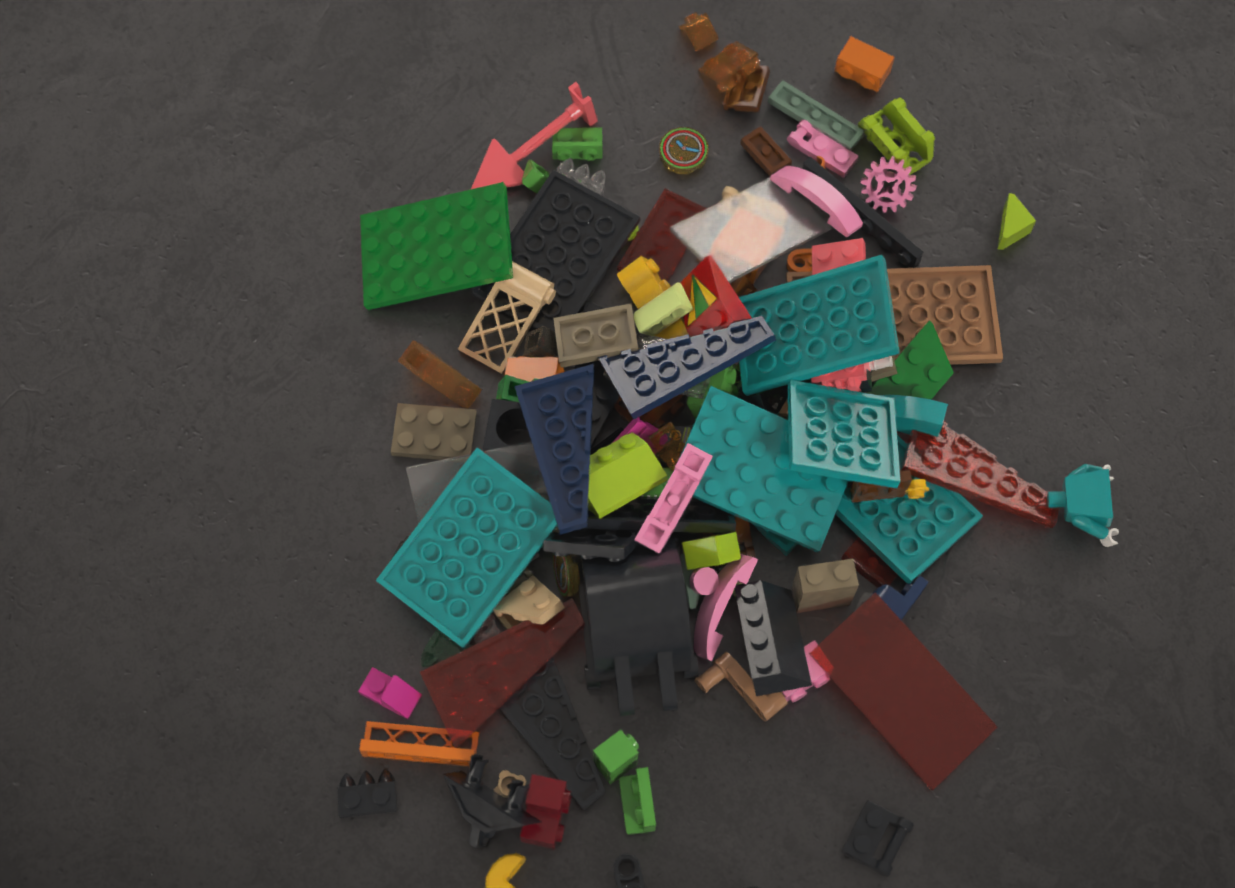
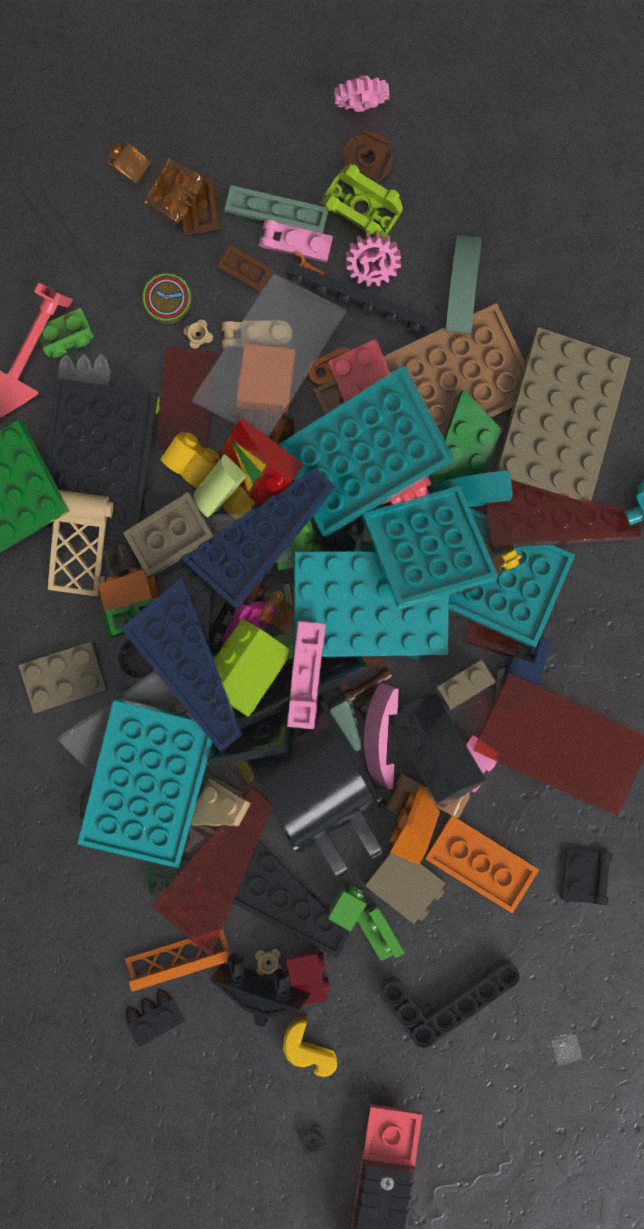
camera: 20 degrees left, 20 degrees up
dark pink slope [358,667,422,719] -> none
clear orange slope [398,340,482,409] -> none
bright green slope [522,160,550,194] -> none
lime slope [681,532,741,570] -> none
bright pink tile [690,567,719,595] -> none
bright pink slope [770,166,863,237] -> none
orange brick [835,36,894,92] -> none
lime slope [997,193,1036,250] -> none
none -> tan plate [184,319,213,349]
none -> bright pink gear [334,75,390,112]
none -> reddish brown plate [343,132,393,184]
none -> dark tan brick [365,849,446,924]
none -> orange slope [389,786,440,865]
none -> orange plate [425,815,539,914]
none -> sand green slope [446,235,482,334]
none -> dark tan plate [495,327,631,504]

